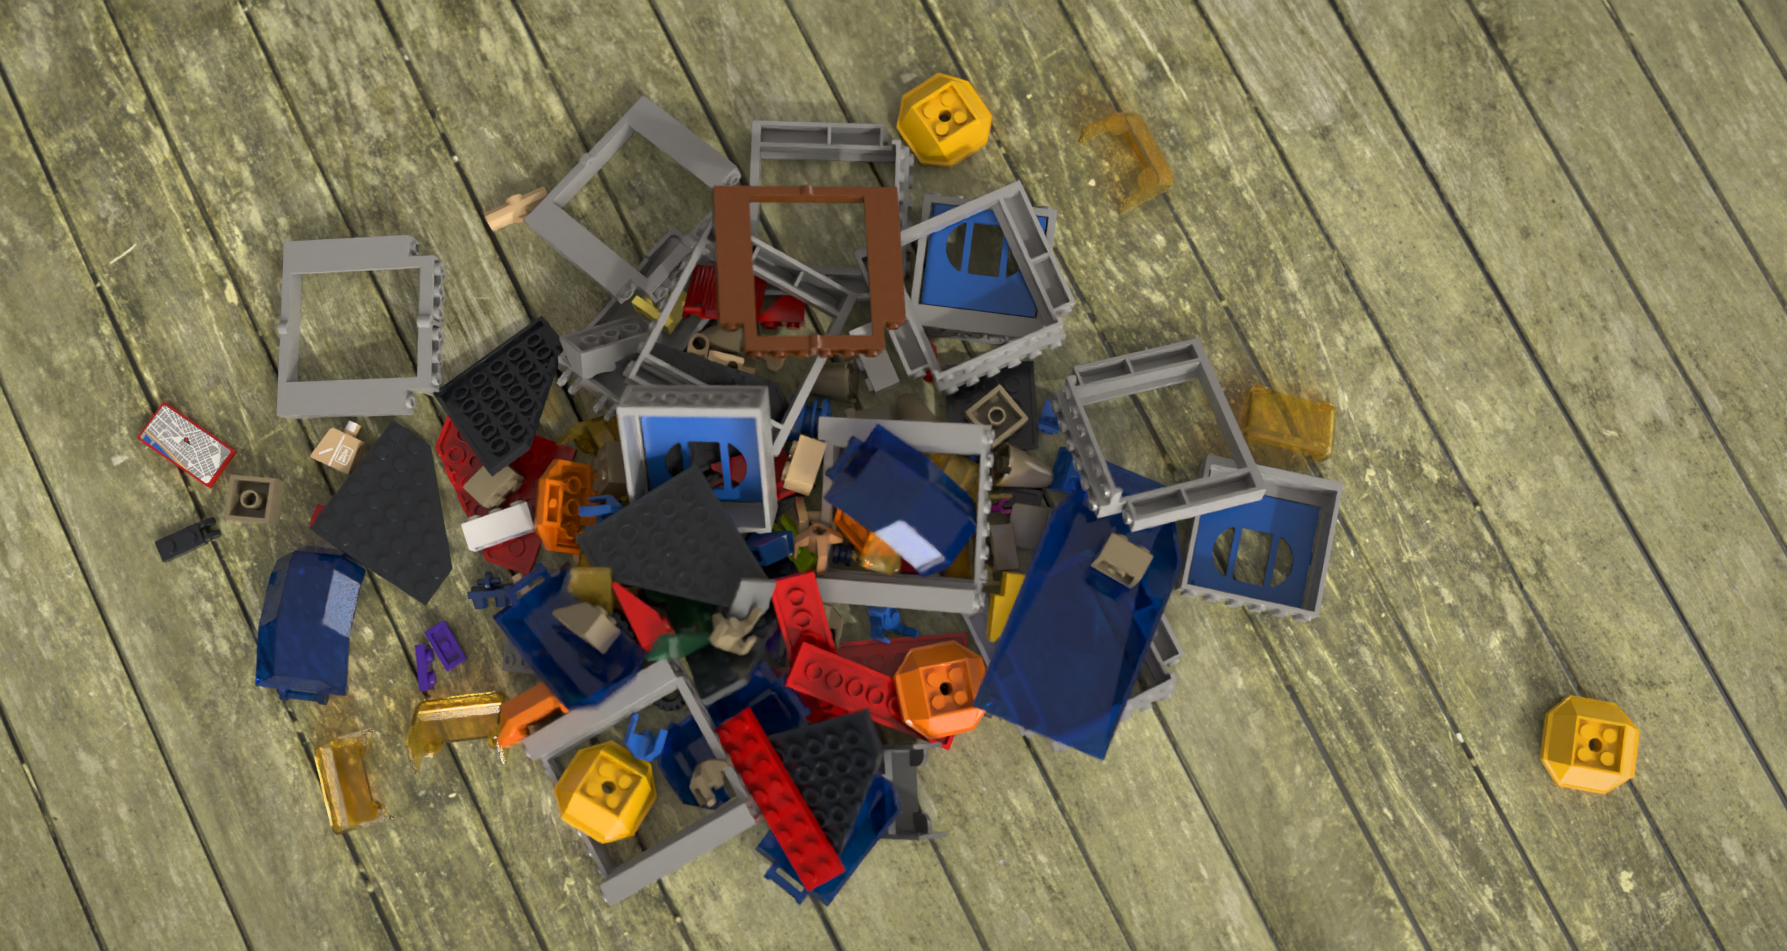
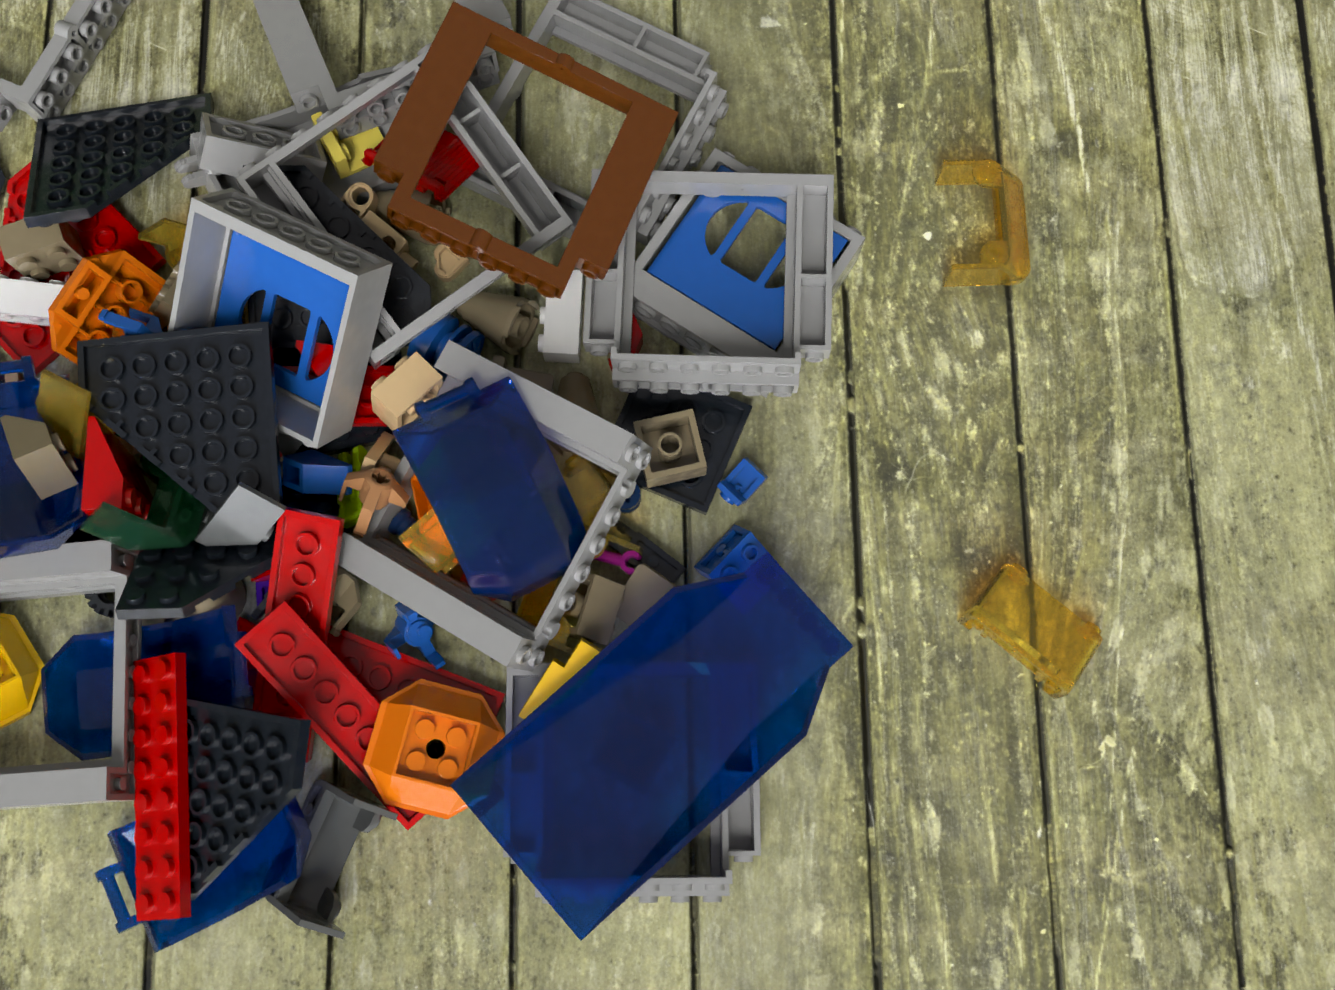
camera: 25 degrees right, 5 degrees down
blue piece [623,712,677,762] -> none
dark tan piece [690,758,737,807] -> none
dark tan piece [709,606,763,655] -> none
red slope [759,295,806,330] -> none
yellow piece [896,73,992,168] -> none
dark tan cone [989,442,1054,488] -> none
light grey door [1051,338,1267,532] -> none
dark tan brick [1091,533,1153,589] -> none
door [1175,454,1344,623] -> none

